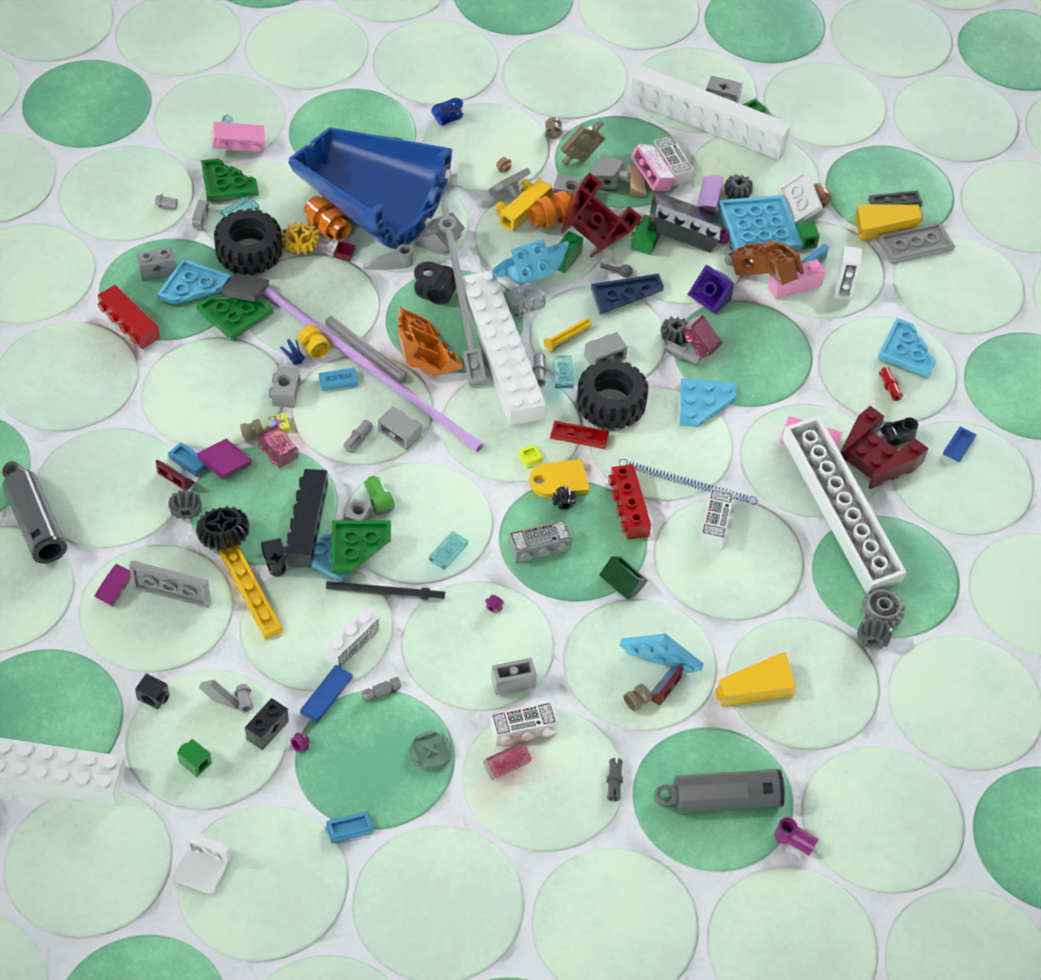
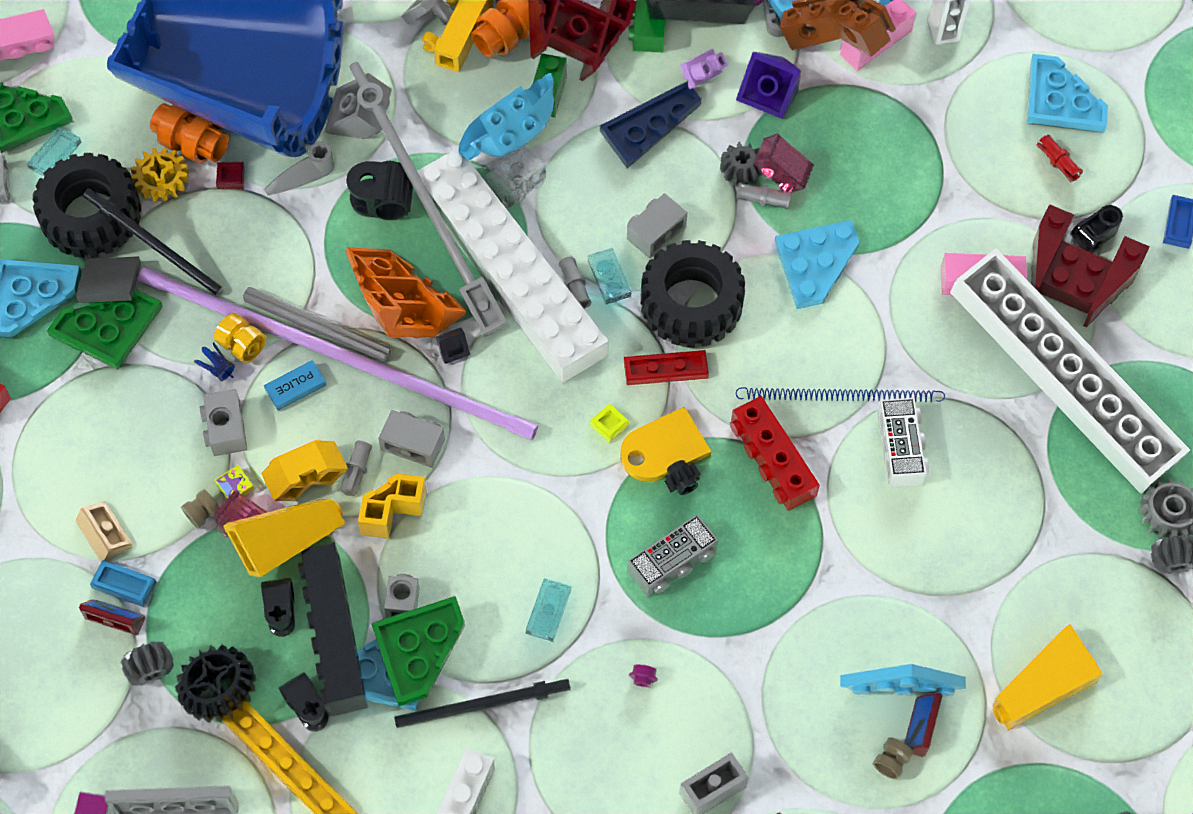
camera: 15 degrees left, 10 degrees up
magenta tile [197,438,252,480] -> none
bright green piece [364,475,395,514] -> none
yellow axle [543,318,592,352] -> none
dark green brick [599,556,648,599] -> none
dark grey bar [600,261,633,277] -> none
none -> tan slope [76,502,133,562]
none -> black bar [82,188,222,295]
none -> yellow slope [223,498,345,577]
none -> yellow brick [261,440,348,501]
none -> black piece [261,578,295,637]
none -> yellow brick [358,473,427,539]
none -> black tile [436,327,470,364]
none -> lavender hips [680,48,727,89]

